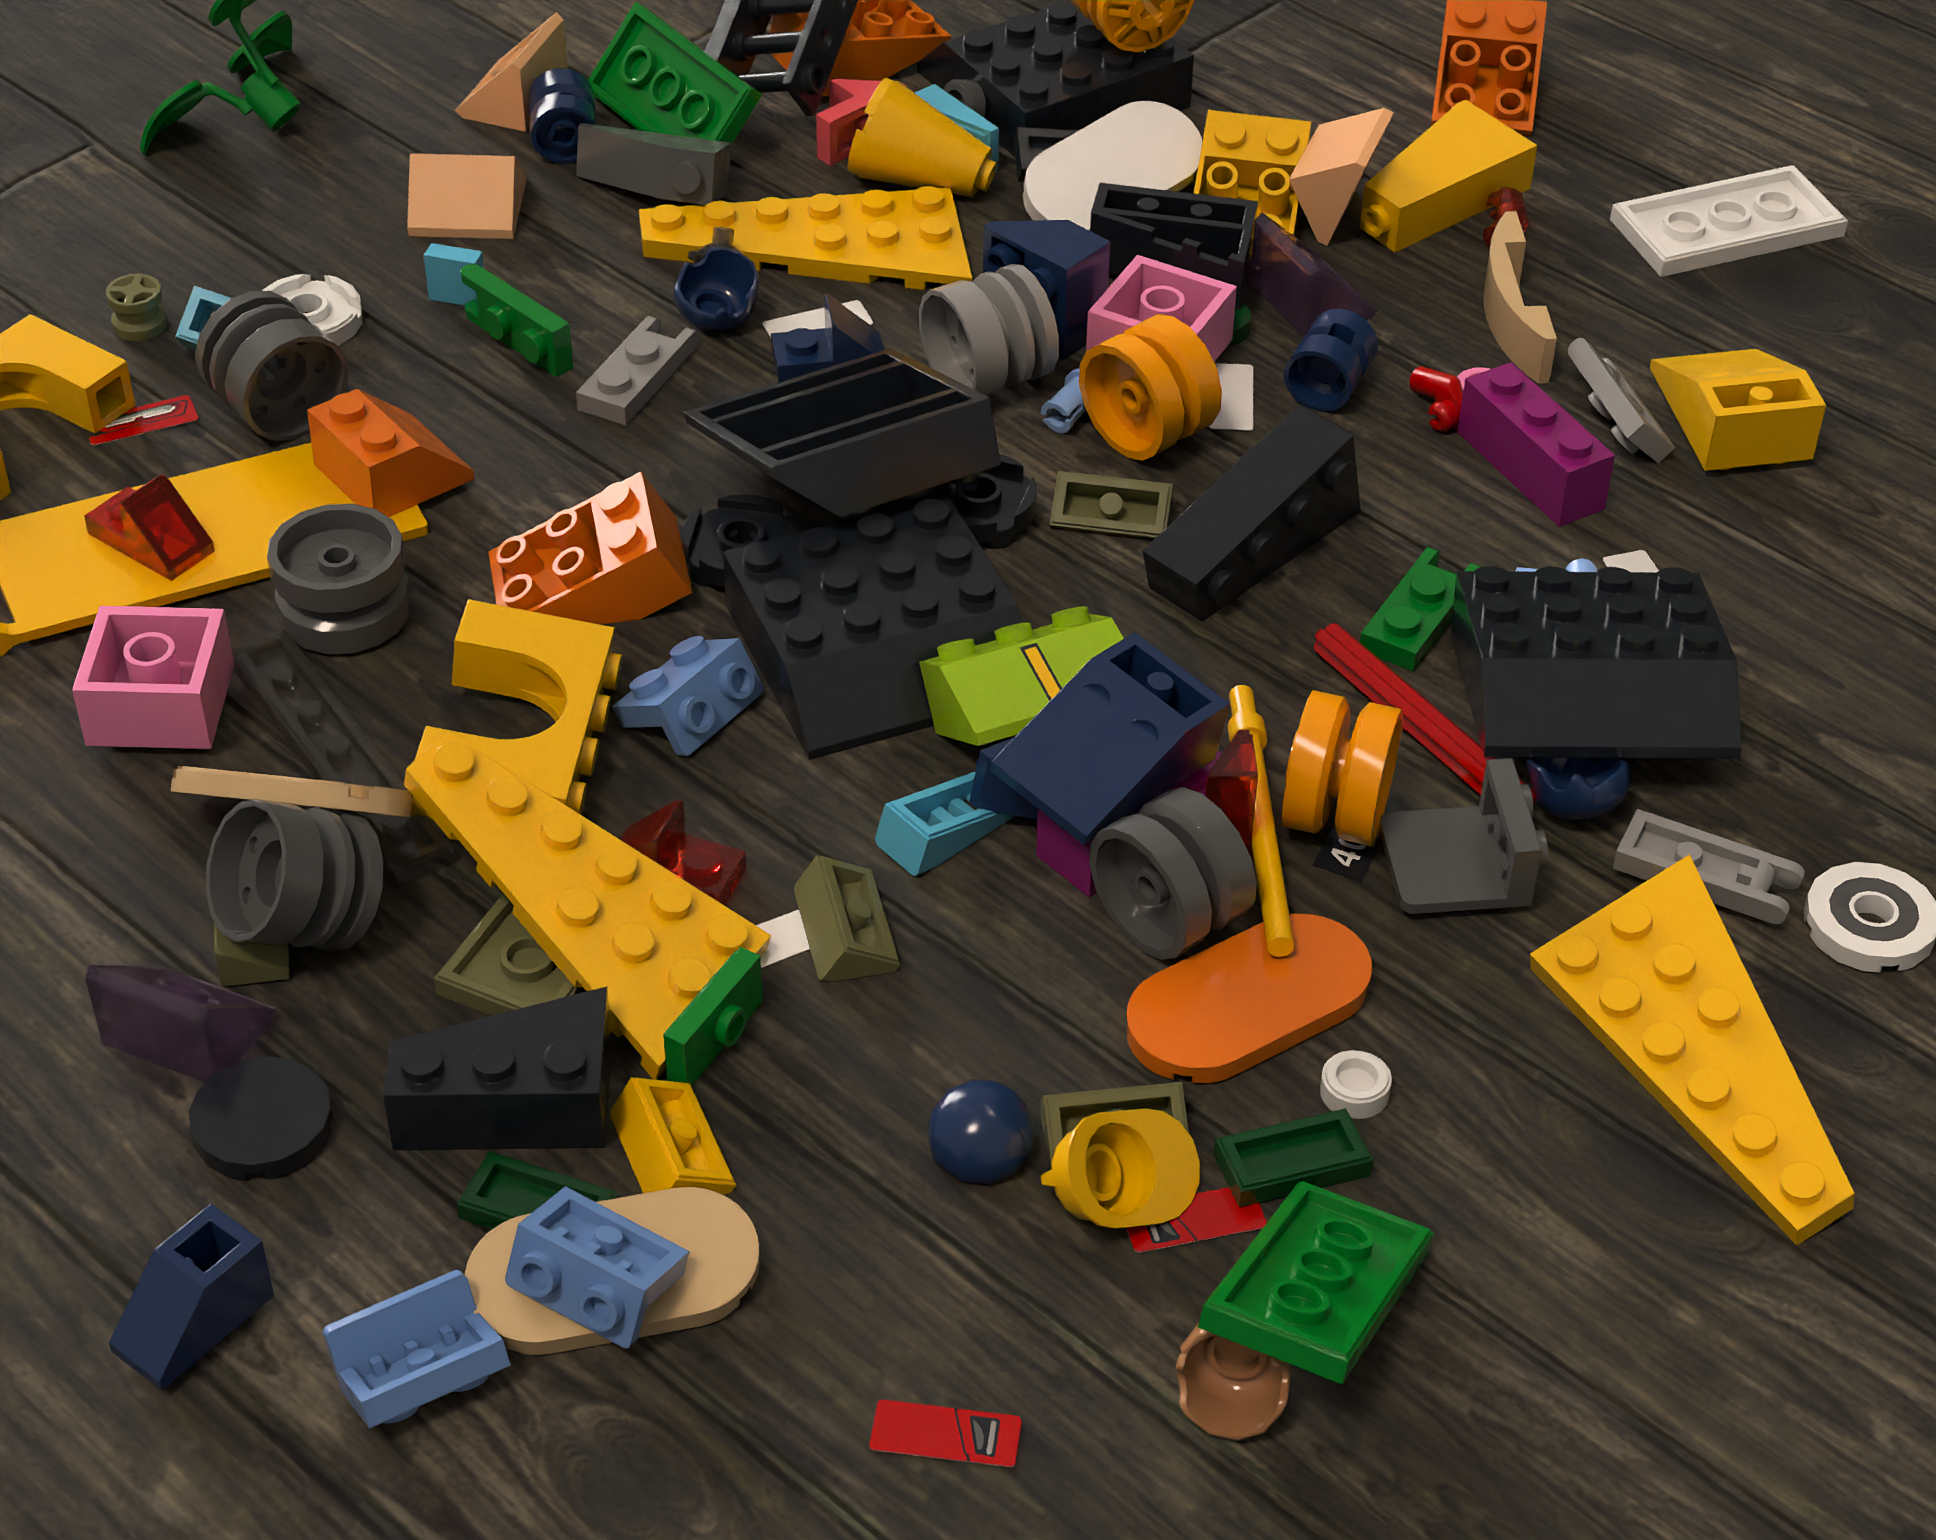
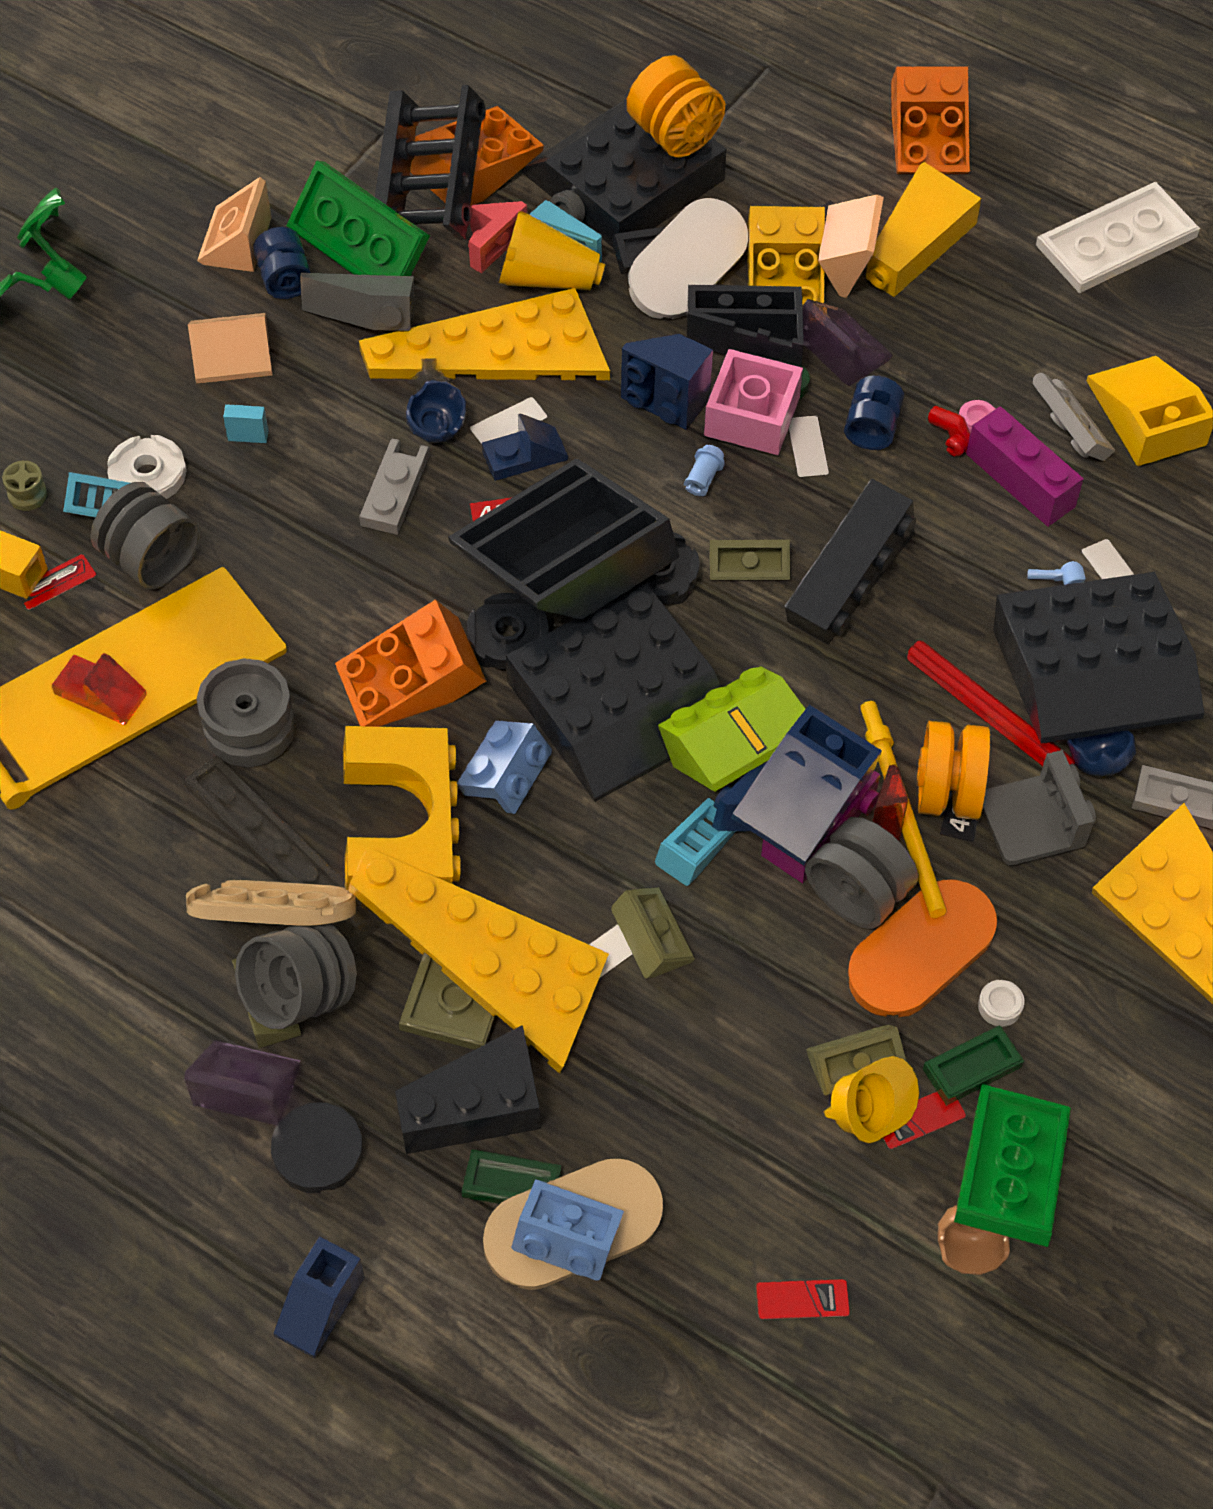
camera: 10 degrees left, 15 degrees up
bright pink brick [72,606,235,749] -> none
orange slope [307,389,474,517] -> none
medium blue bracket [323,1270,510,1429] -> none
green hinge [460,264,574,377] -> none
yellow slope [610,1077,736,1195] -> none
clear red slope [620,799,746,906] -> none
green plate [663,947,763,1086] -> none
light grey wheel [919,264,1059,396] -> none
dark blue hair [928,1079,1035,1185] -> none
light orange wheel [1079,314,1222,461] -> none
green hinge [1360,547,1481,672] -> none
clear red arm [1483,186,1529,248] -> none
tan slope [1483,211,1557,384] -> none

